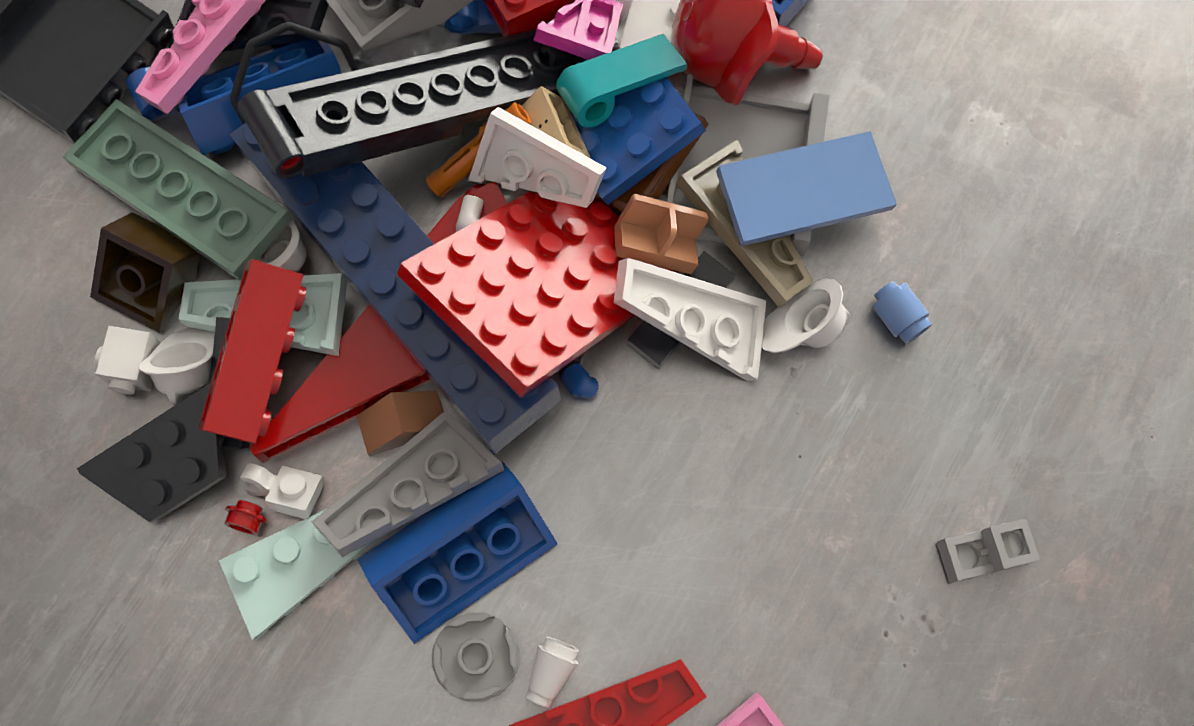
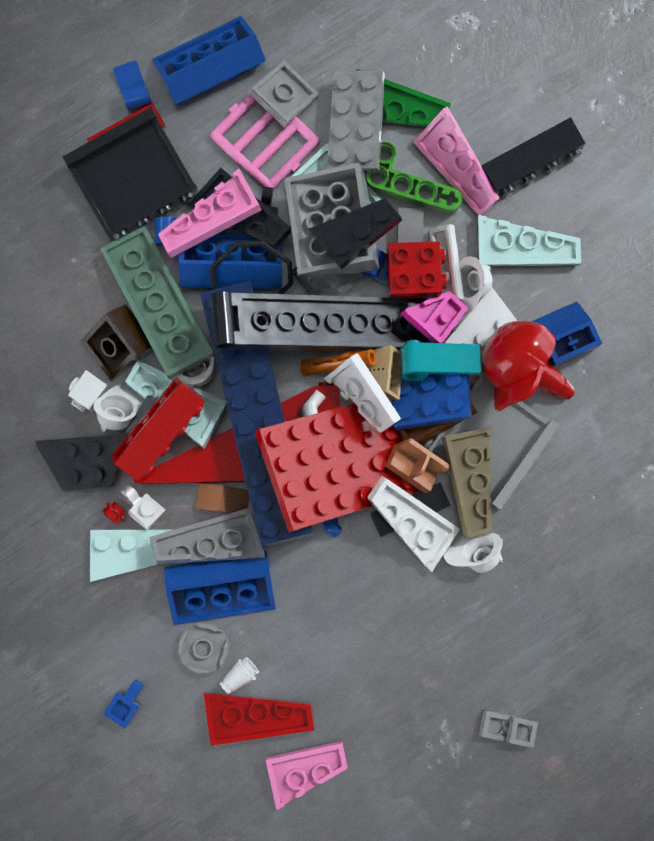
camera: 25 degrees right, 10 degrees up
medium blue tile [716,131,897,246] -> none
medium blue brick [872,281,933,344] -> none

